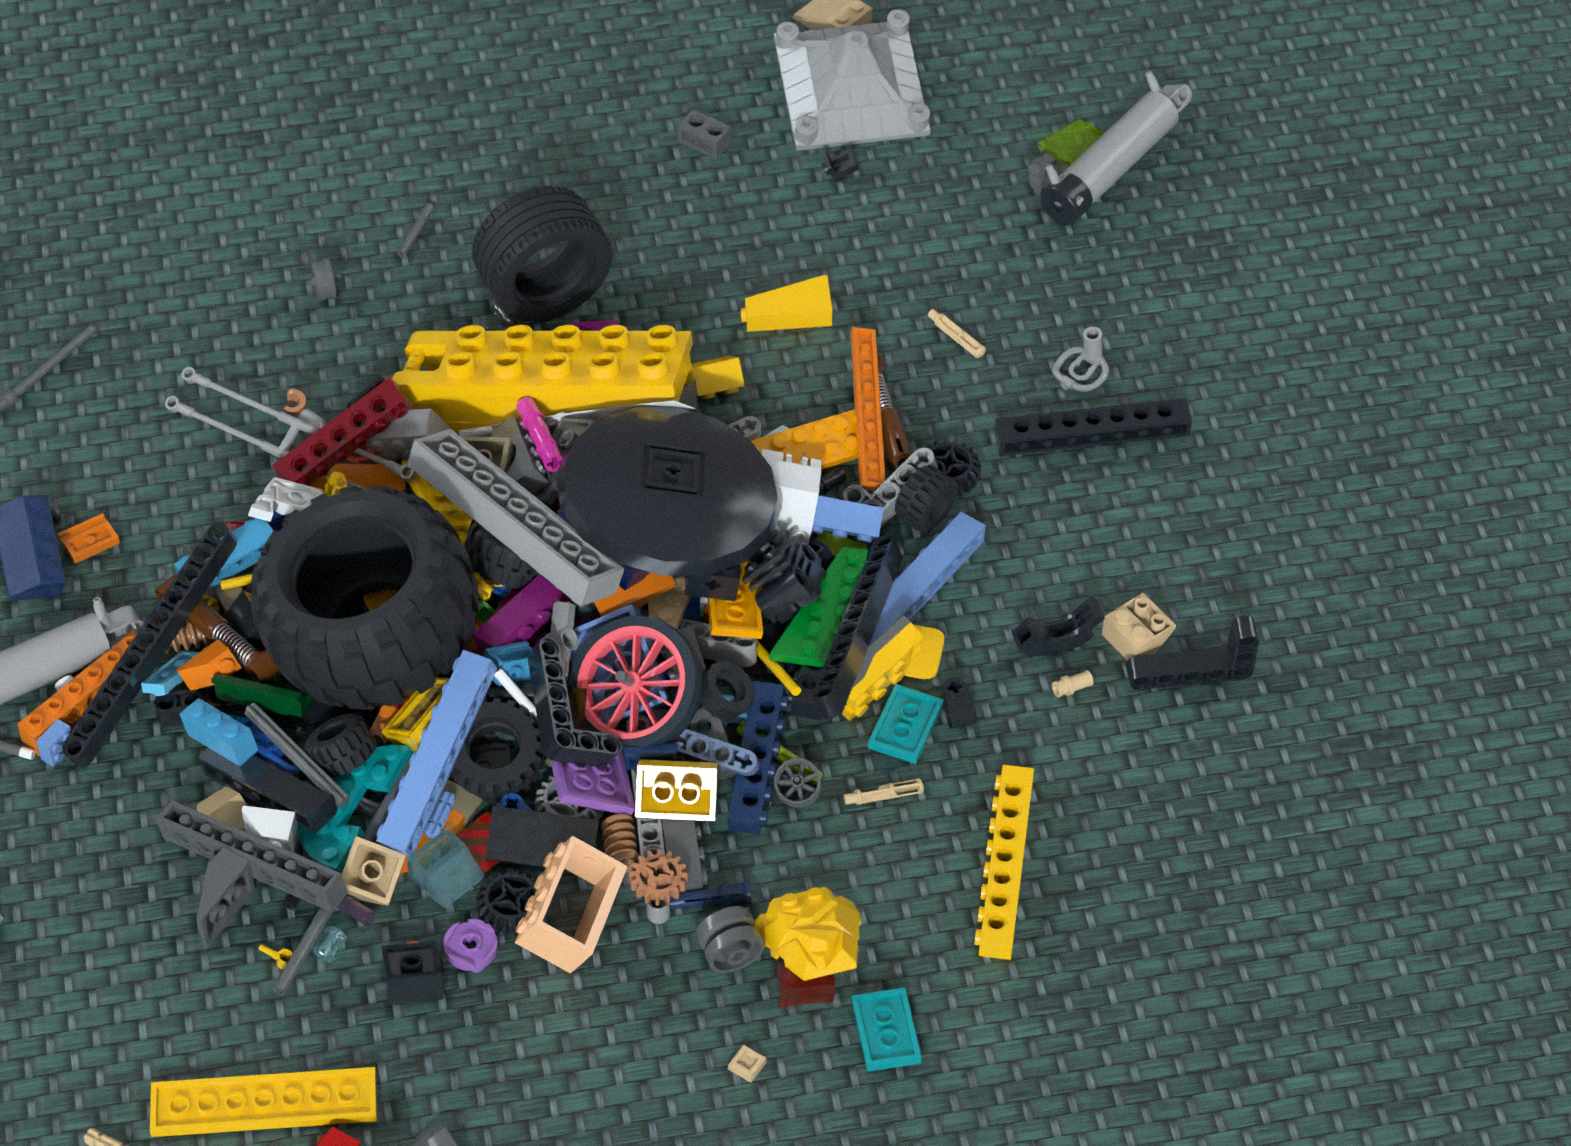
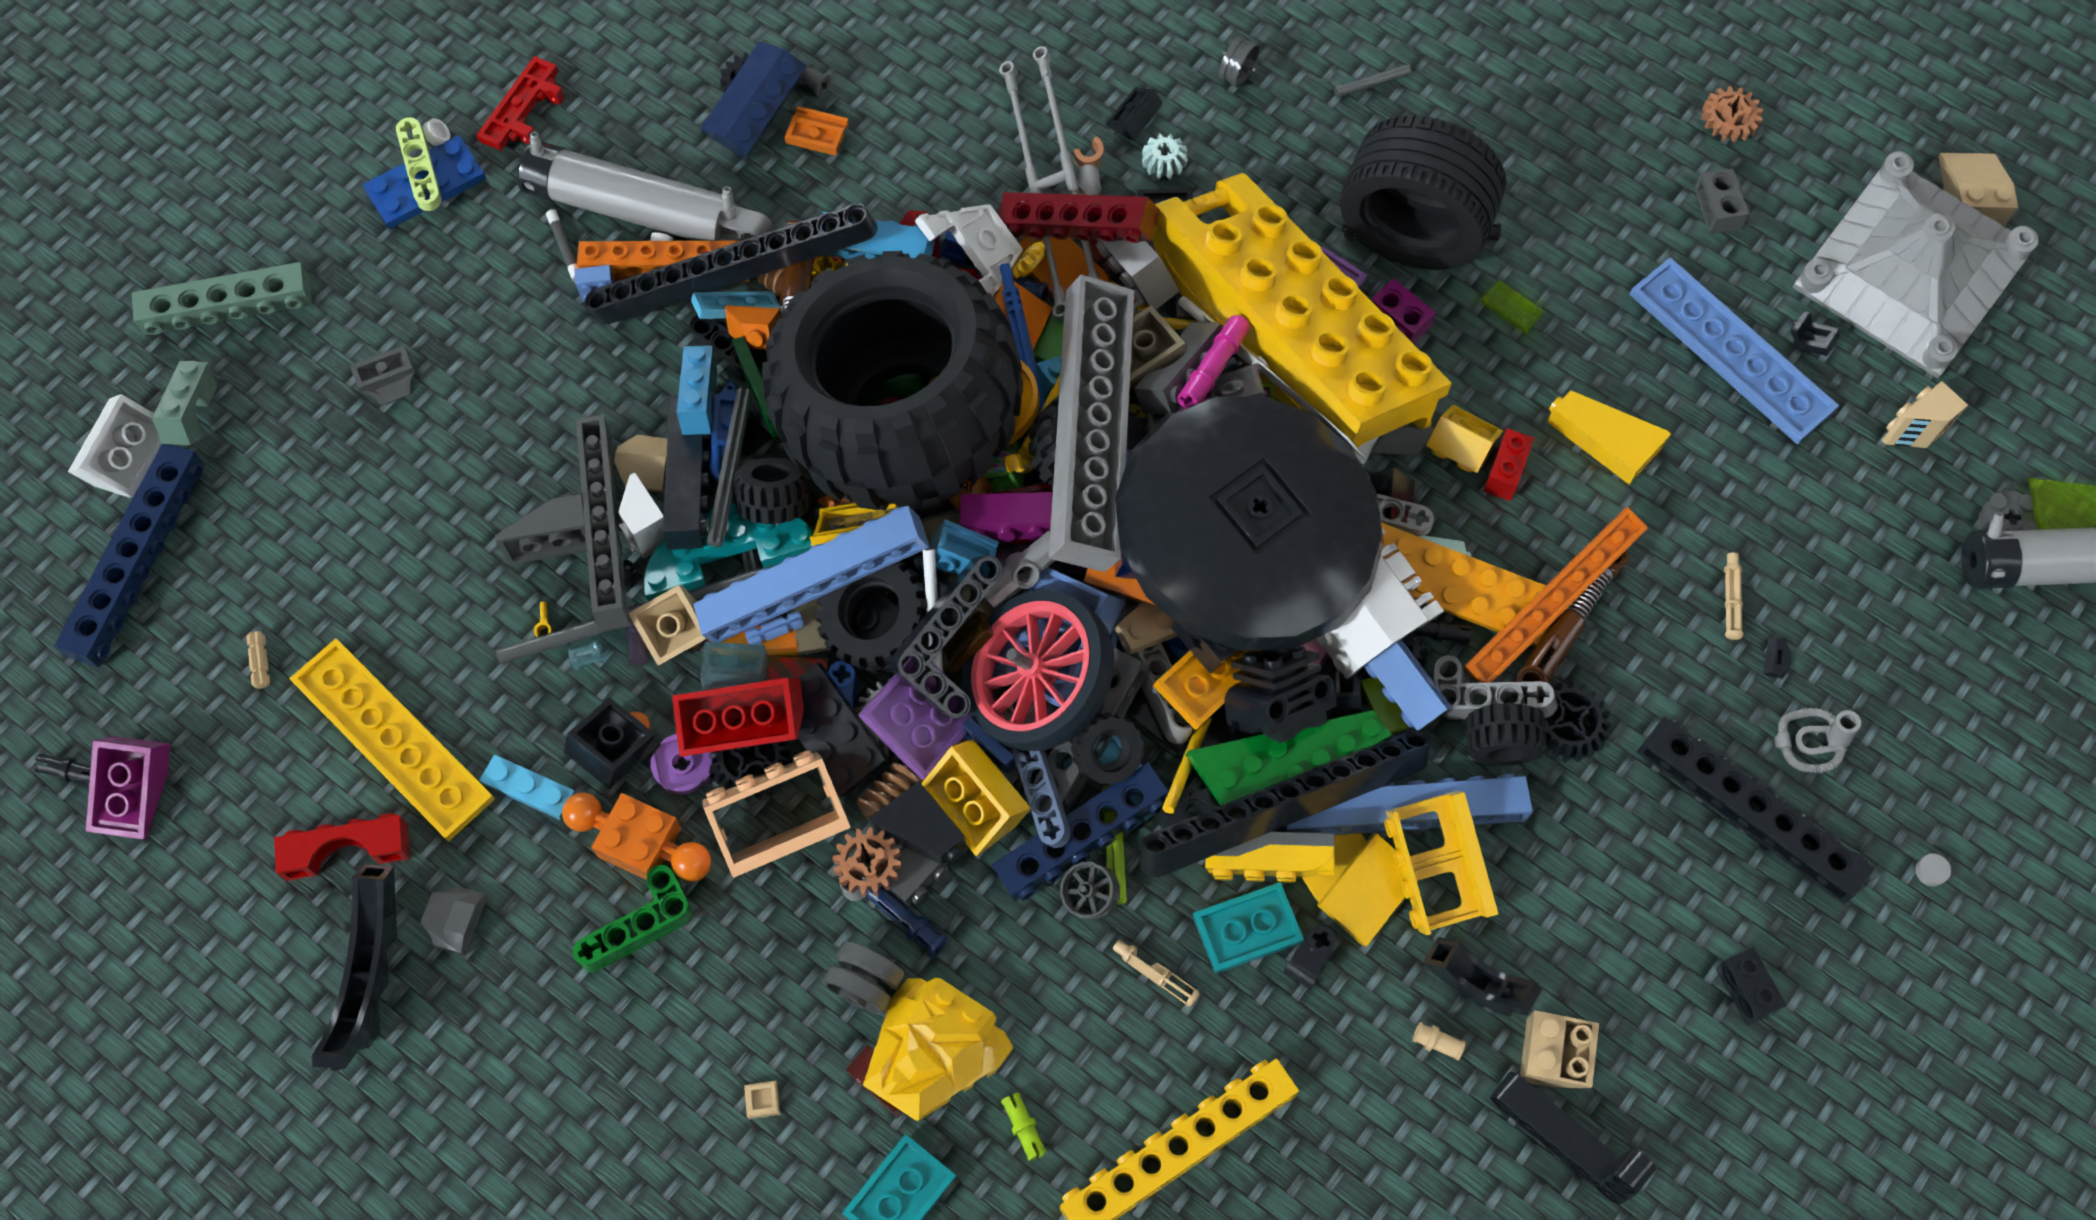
camera: 50 degrees right, 15 degrees up
none -> medium azure plate [479,755,576,821]
none -> orange brick [562,792,711,882]
none -> green beam [573,865,693,972]
none -> red slope [672,678,804,757]
none -> black slope [869,781,966,865]
none -> lime pin [1001,1092,1047,1161]
none -> black slope [1106,87,1162,140]
none -> light aqua gear [1142,133,1188,180]
none -> yellow tile [1317,833,1405,946]
none -> yellow window [1384,791,1498,935]
none -> clear neon green tile [1481,280,1544,334]
none -> red brick [1483,428,1534,501]
none -> medium blue plate [1629,257,1839,445]
none -> nougat gear [1701,86,1763,142]
none -> black brick [1715,947,1787,1026]
none -> black piece [1764,638,1791,679]
none -> tan slope [1882,381,1968,448]
none -> light grey tile [1915,854,1951,887]

